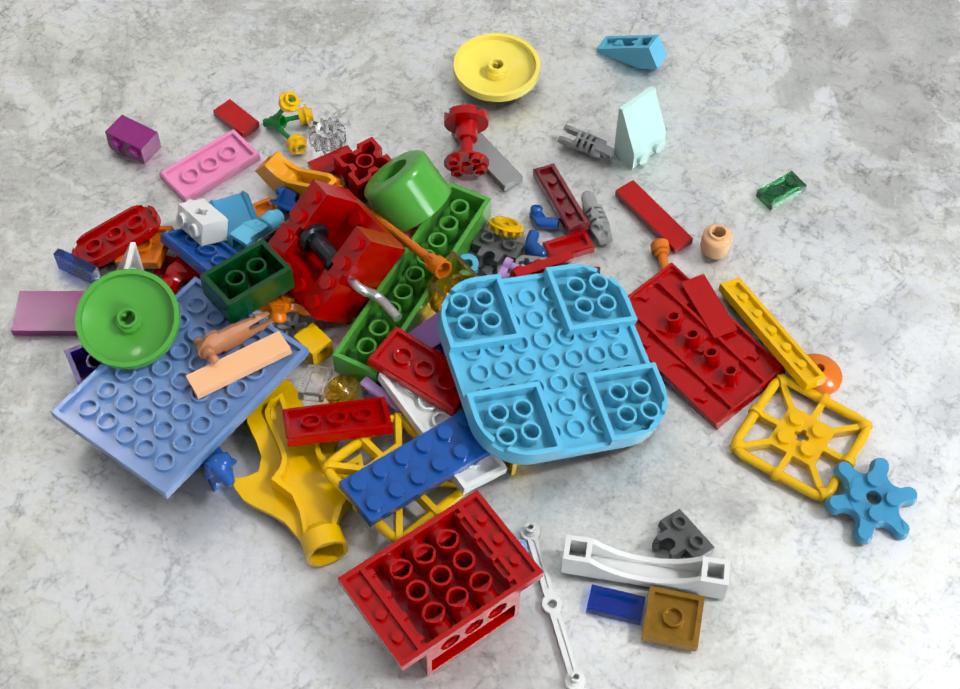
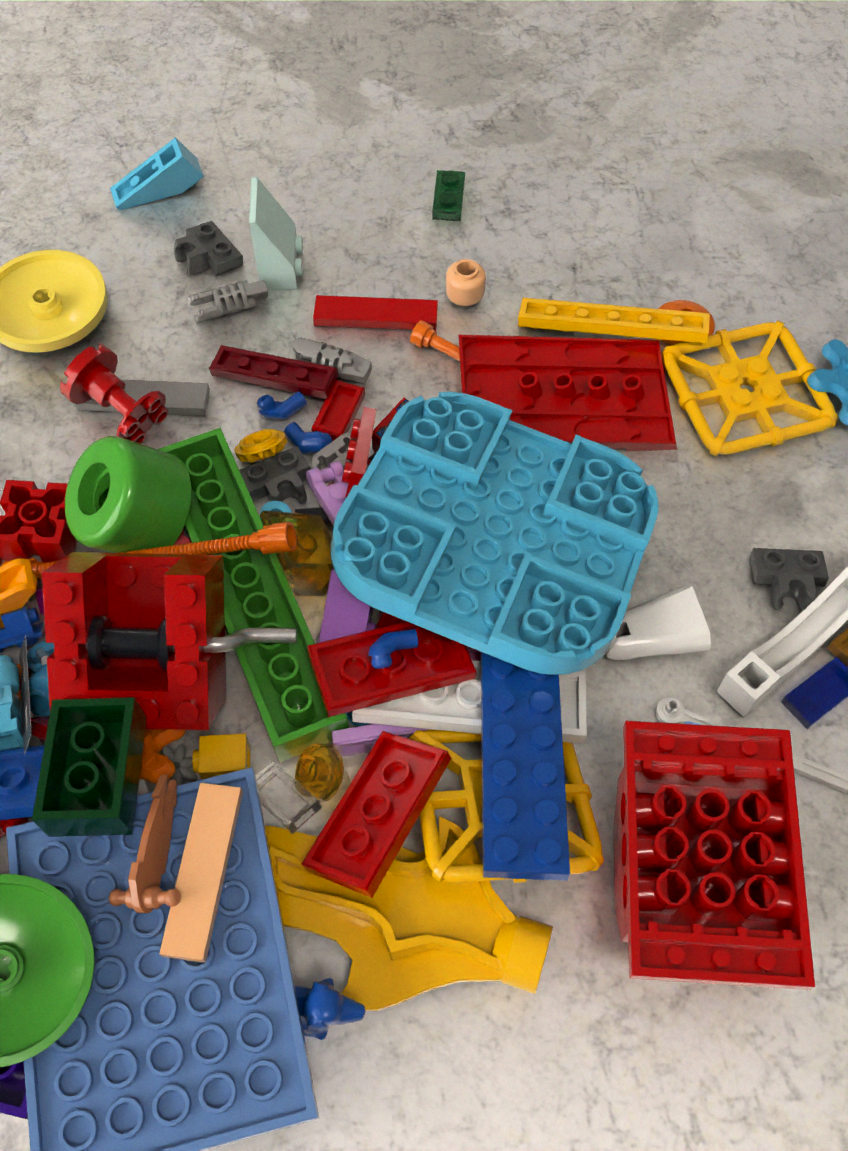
camera: 50 degrees left, 5 degrees up
red sticker [680,274,738,339] -> none
none -> dark grey plate [174,221,243,275]
none -> blue arm [368,629,418,669]
none -> white piece [606,585,711,660]

